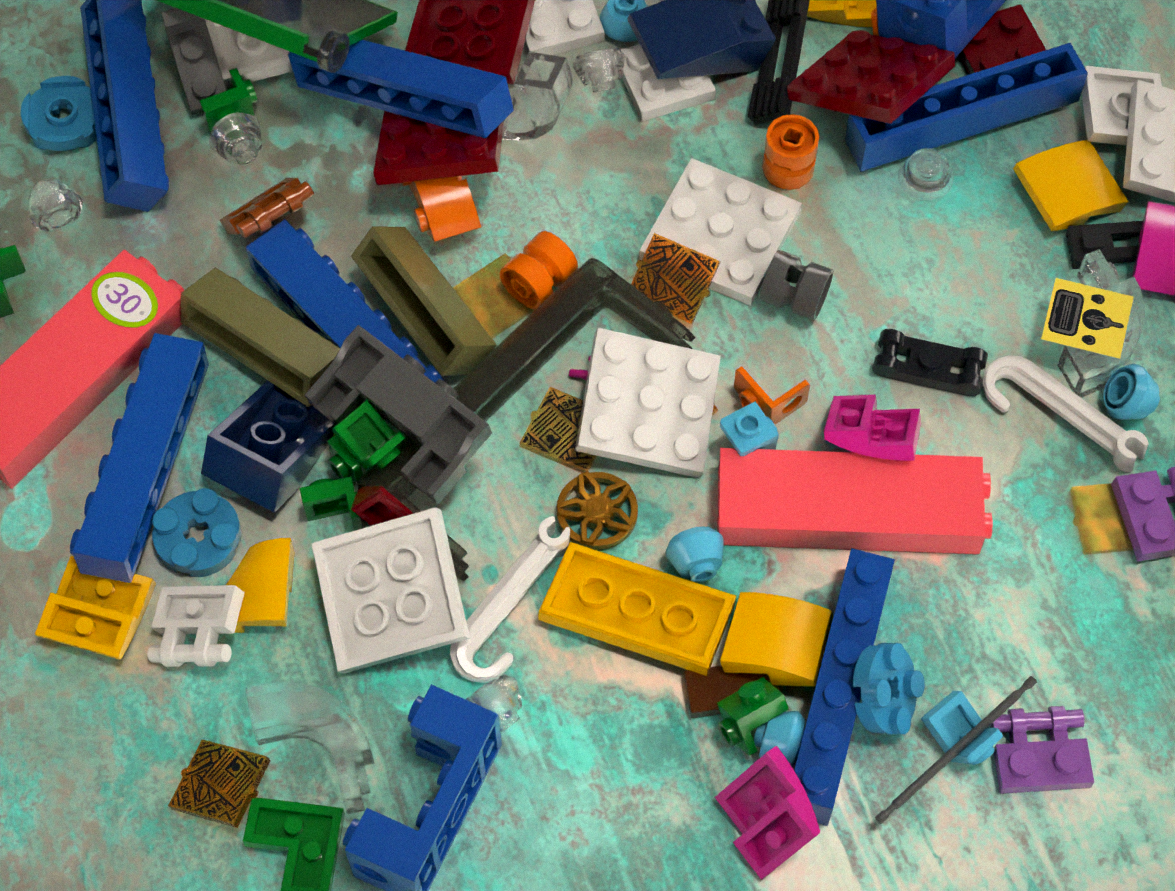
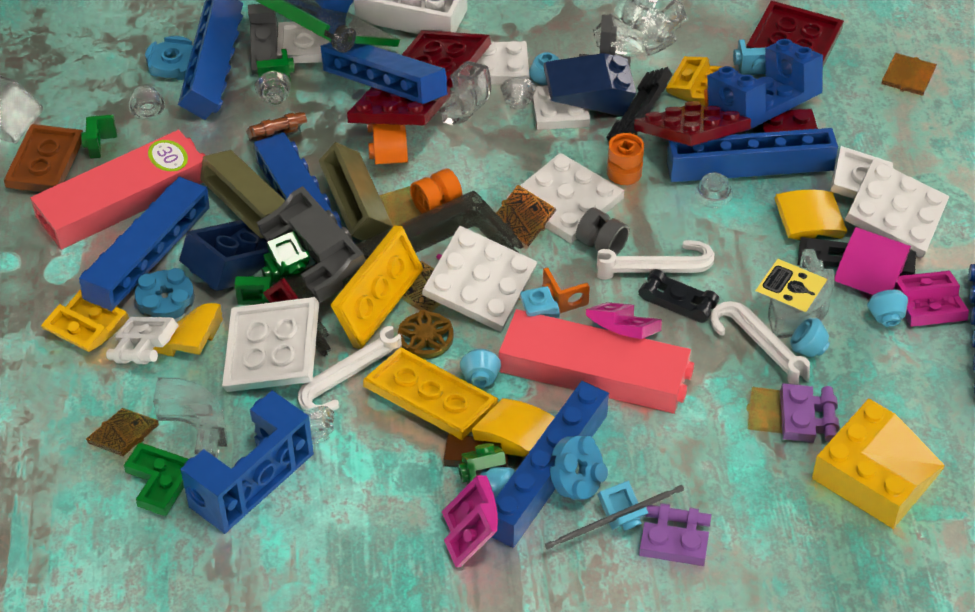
camera: 15 degrees right, 15 degrees down
none -> yellow tile [330,225,424,349]
none -> white piece [596,240,715,280]

